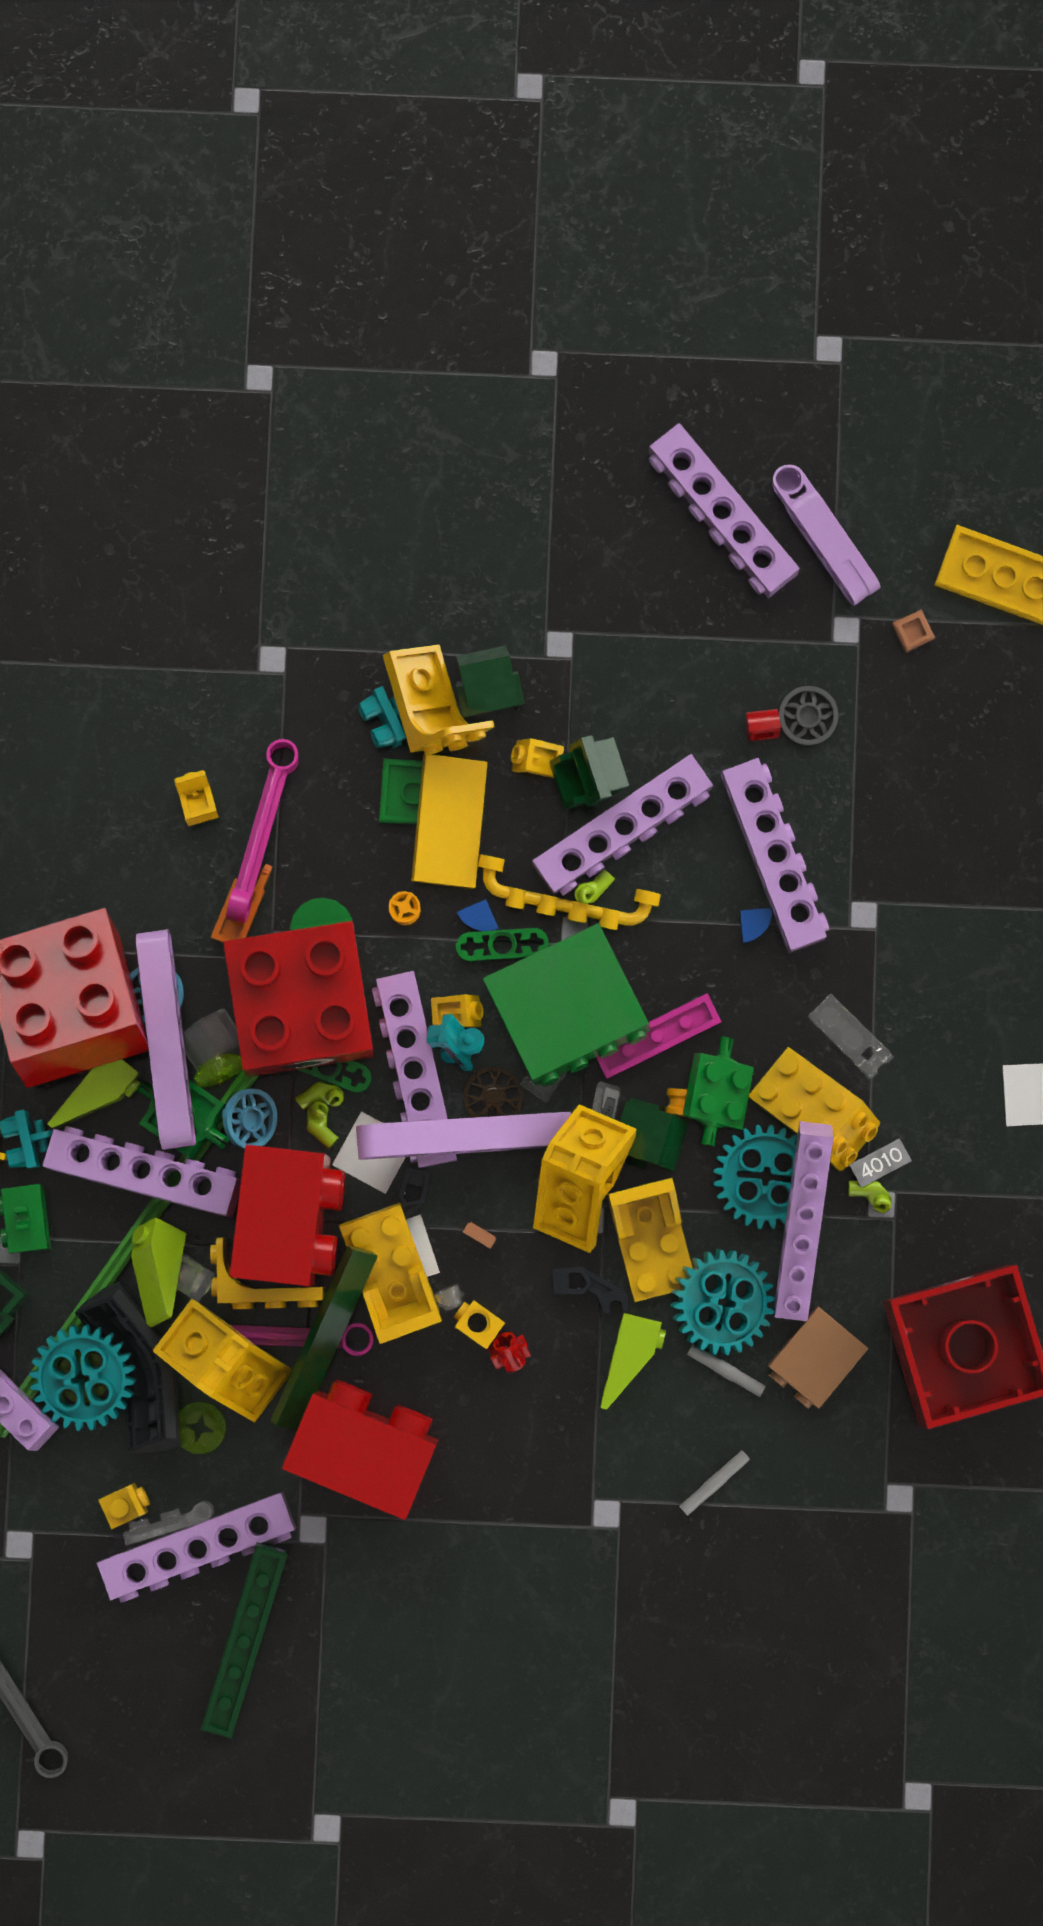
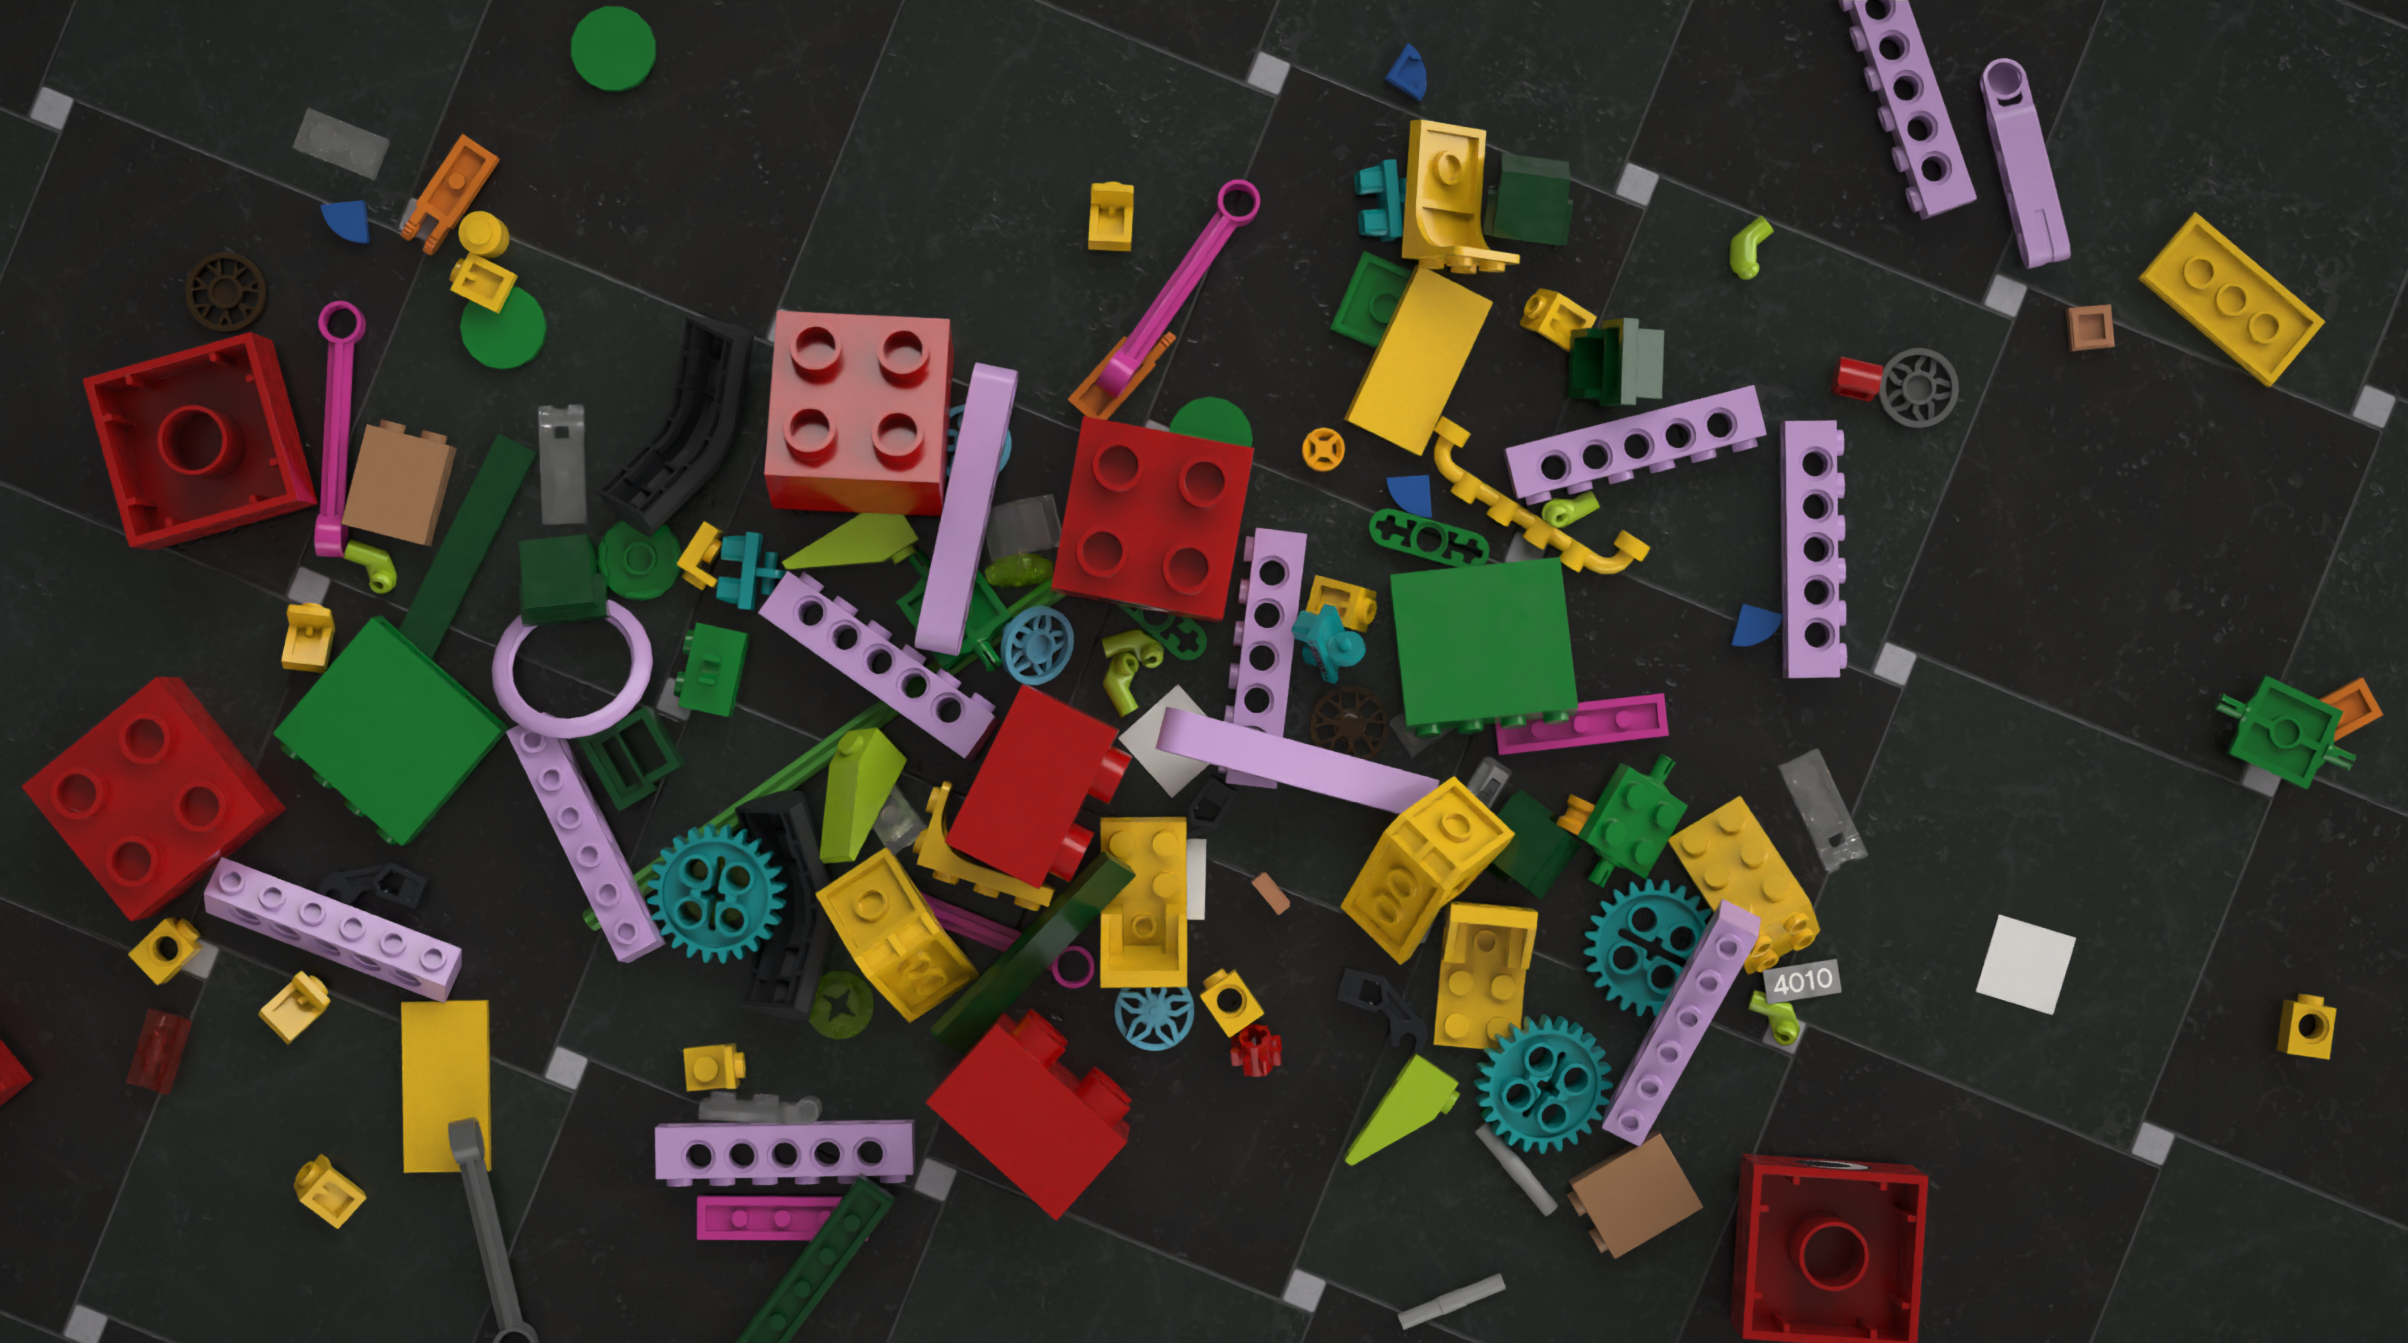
camera: 25 degrees right, 5 degrees up
clear plate [434,1284,465,1311] -> none
none -> dark pink plate [697,1195,869,1241]
none -> medium azure wheel [1115,987,1194,1051]
none -> blue tile [1384,43,1427,103]
none -> lime arm [1729,216,1774,280]

